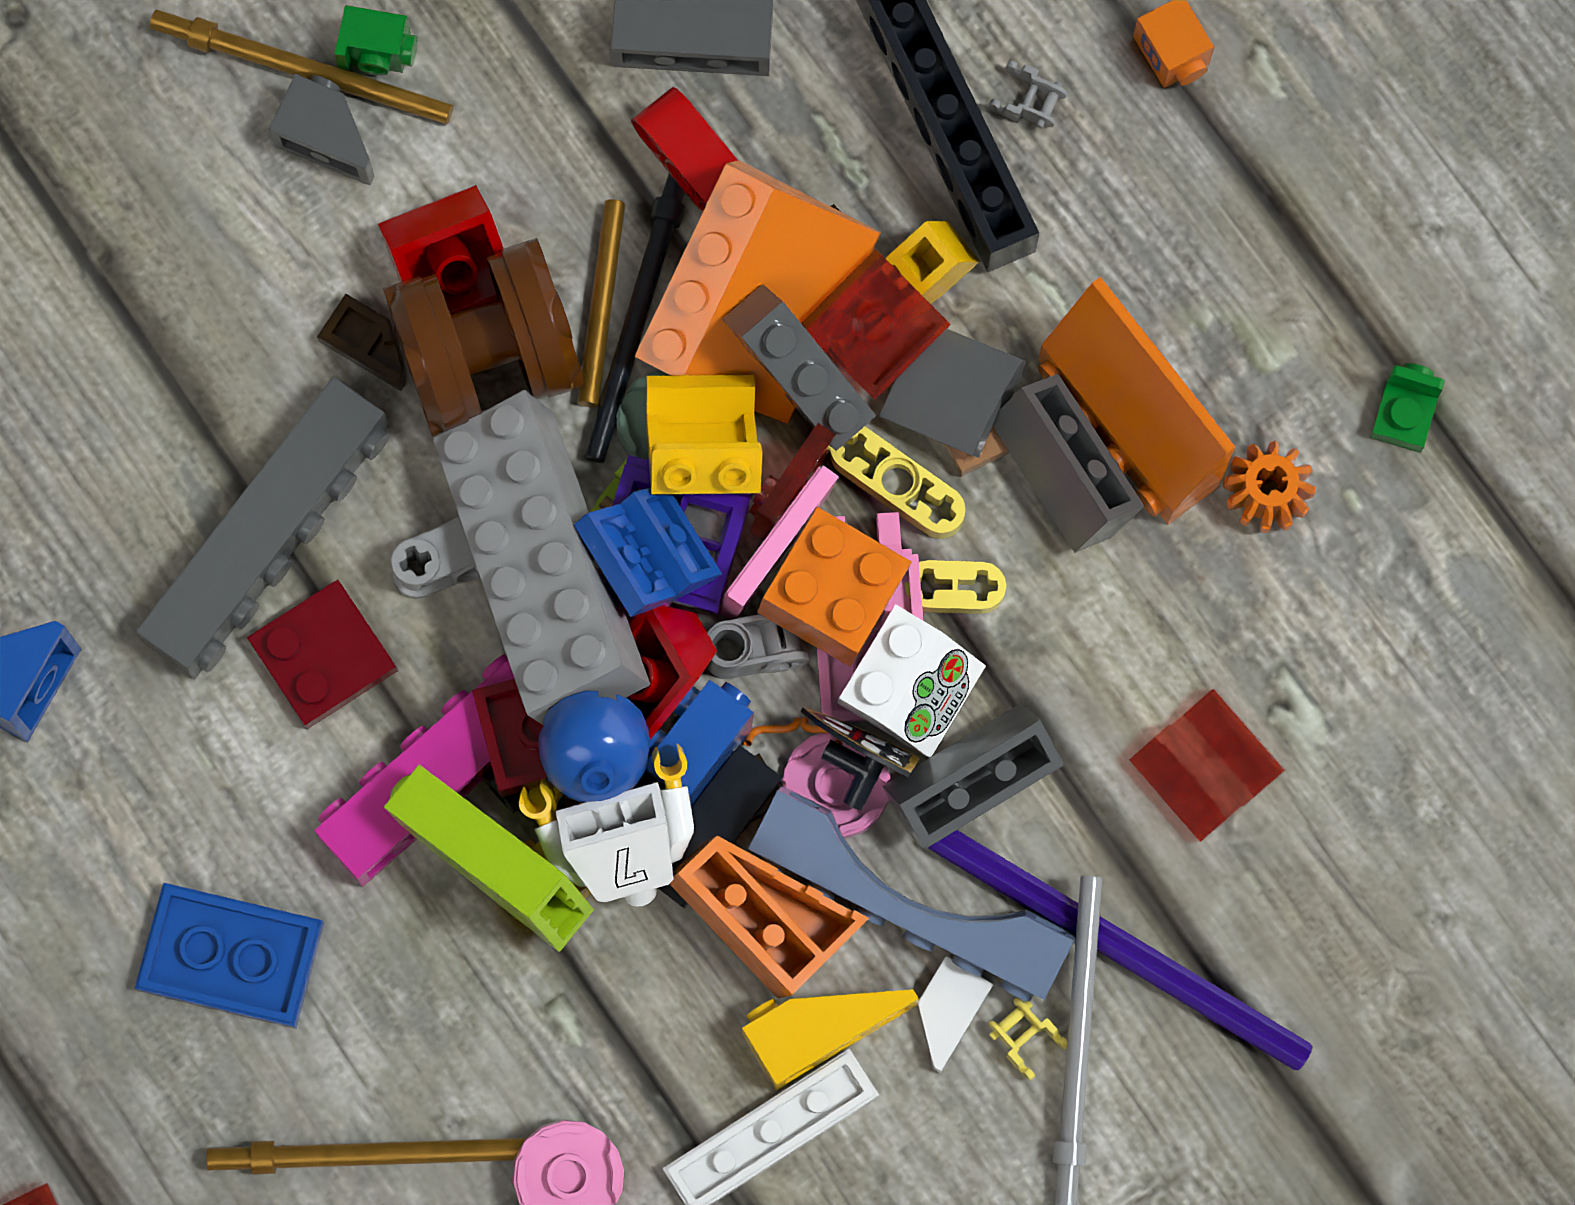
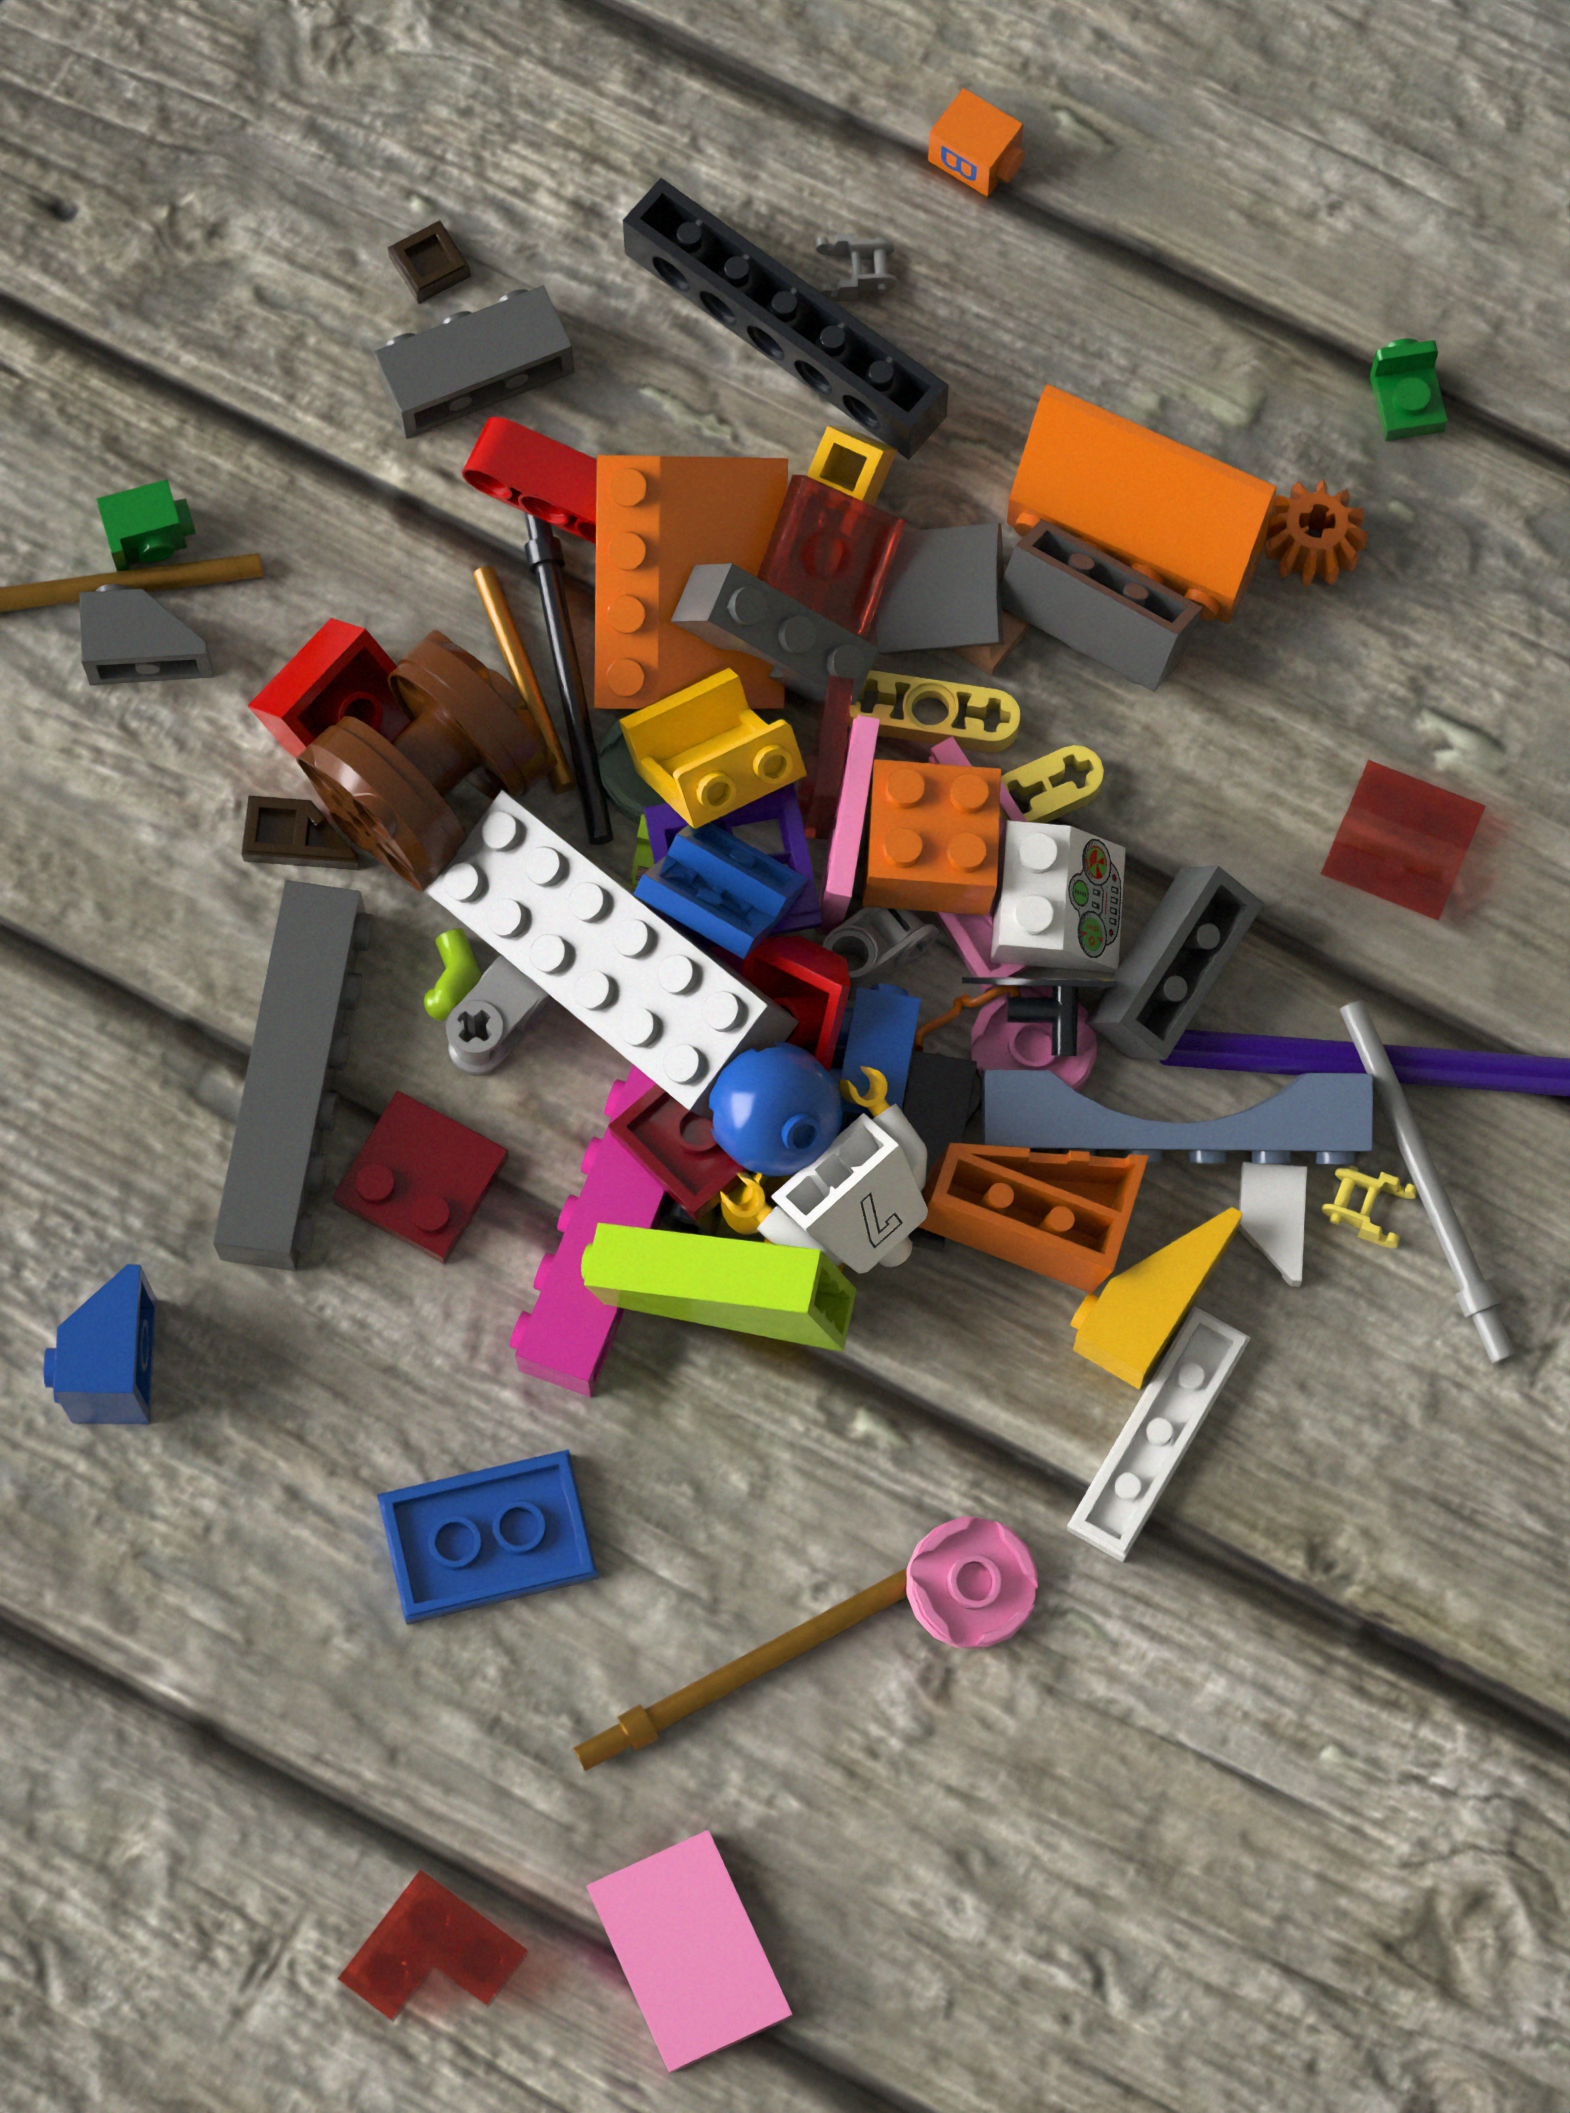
camera: 25 degrees left, 5 degrees down
none -> lime arm [424,928,482,1021]

